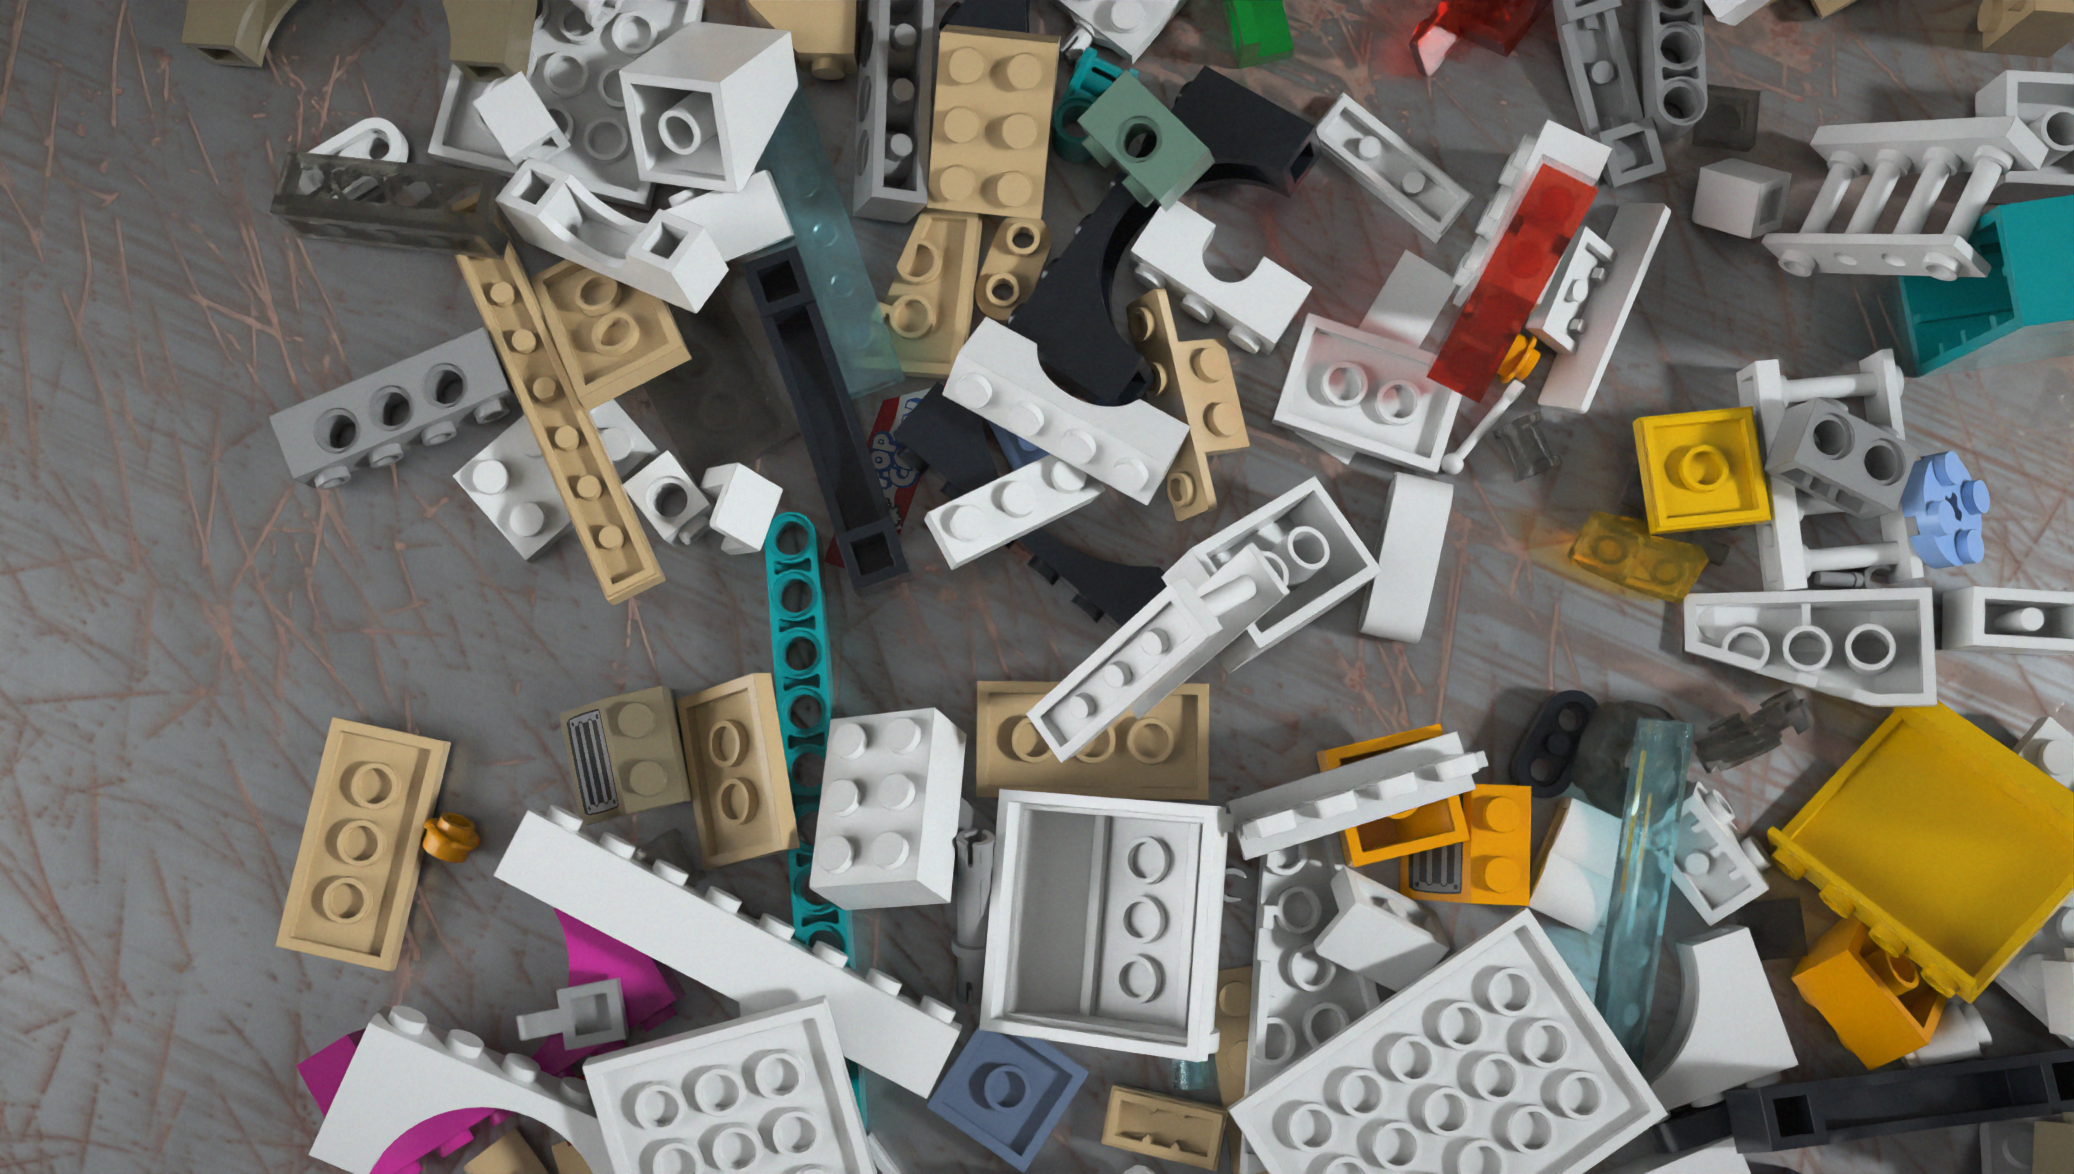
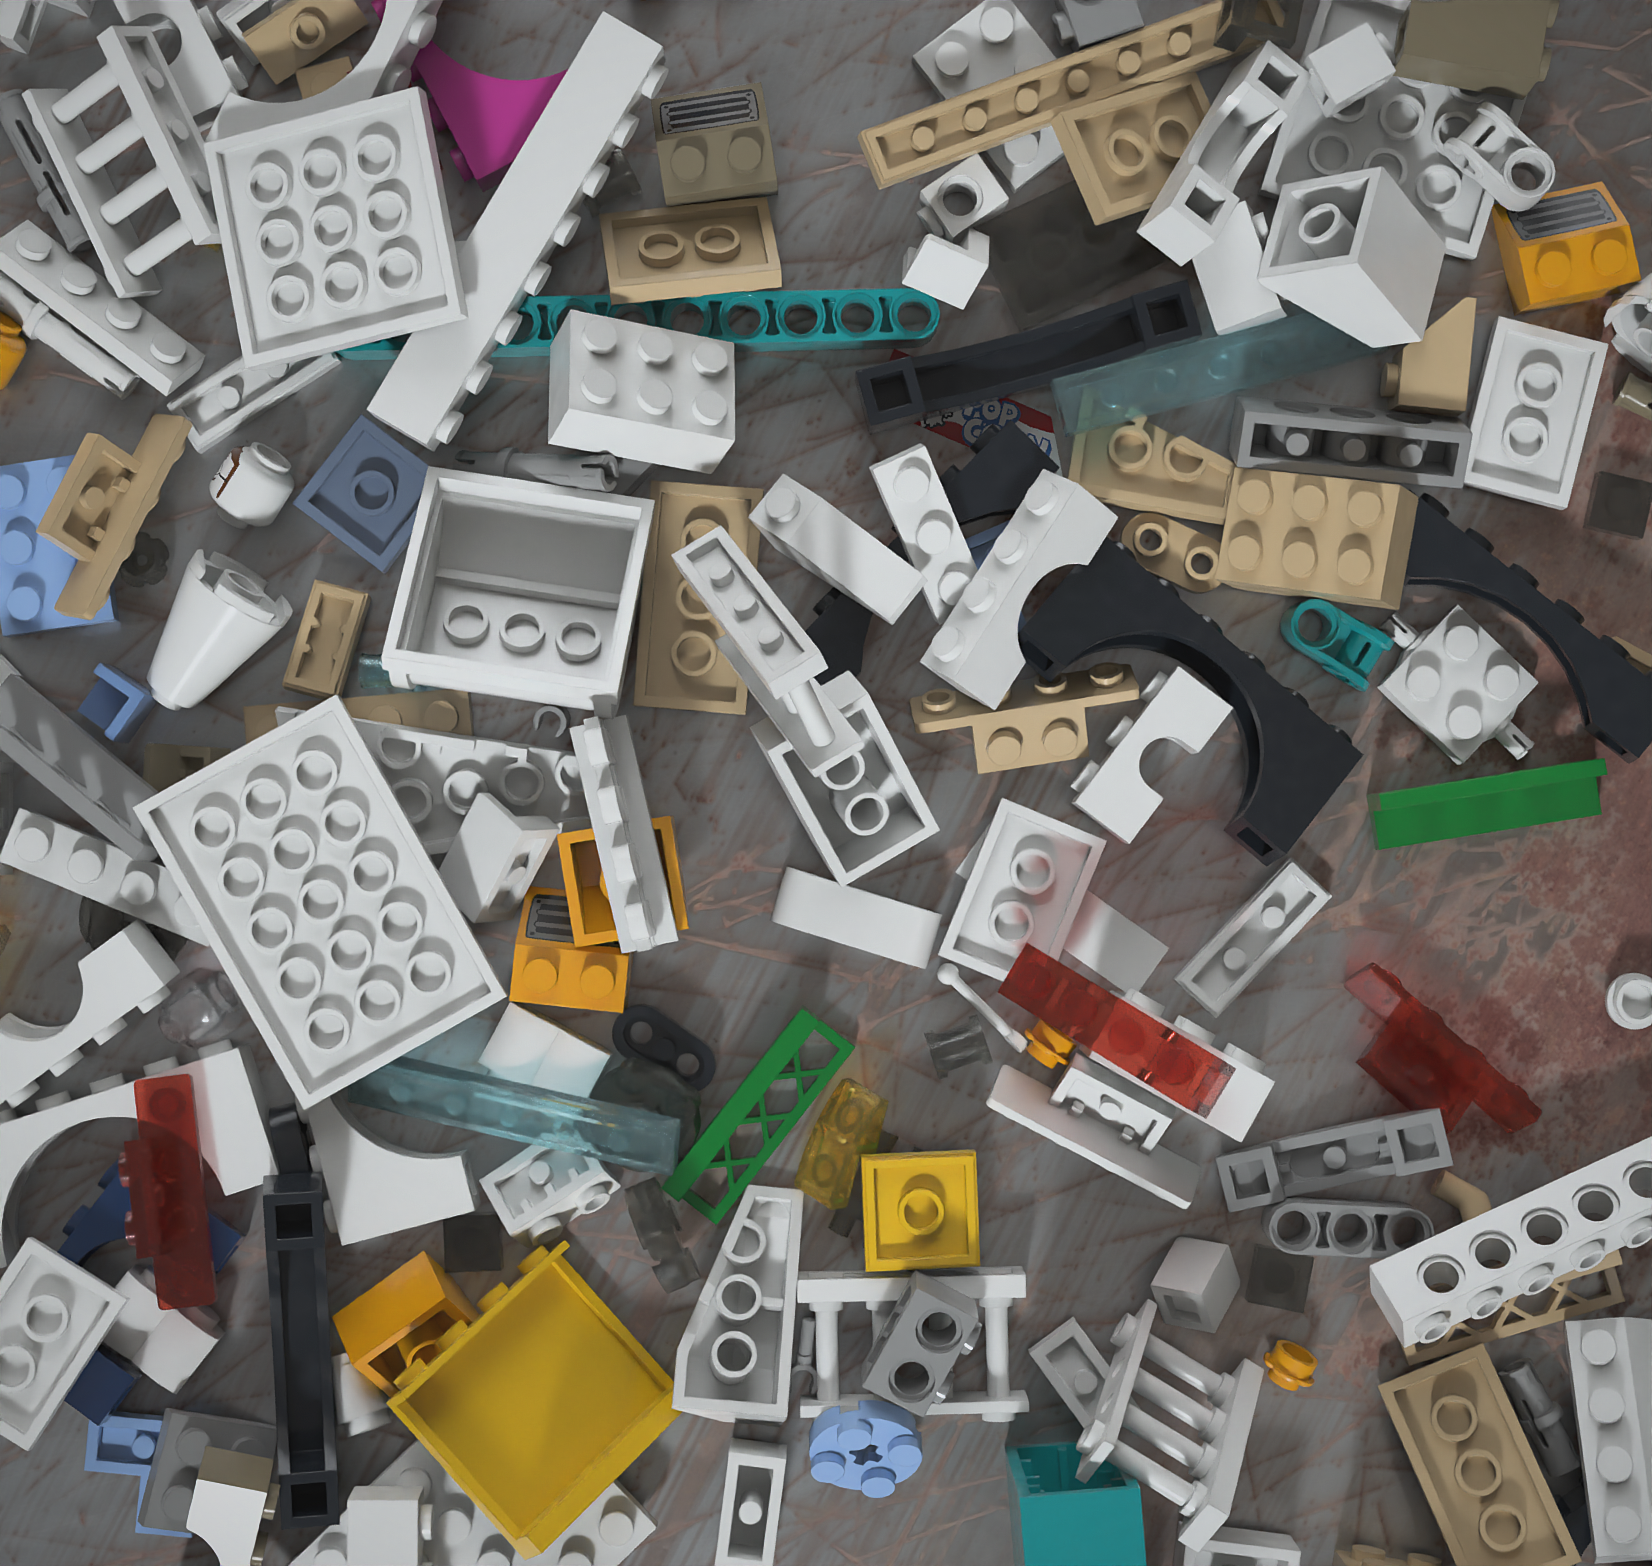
camera: 90 degrees right, 5 degrees up
light grey plate [516,977,630,1050] -> none
sand green brick [1077,69,1215,212] -> none
none -> green fence [661,1005,855,1225]
none -> white slope [748,474,928,625]
none -> white plate [1028,1317,1141,1429]
none -> light orange plate [1263,1340,1318,1391]

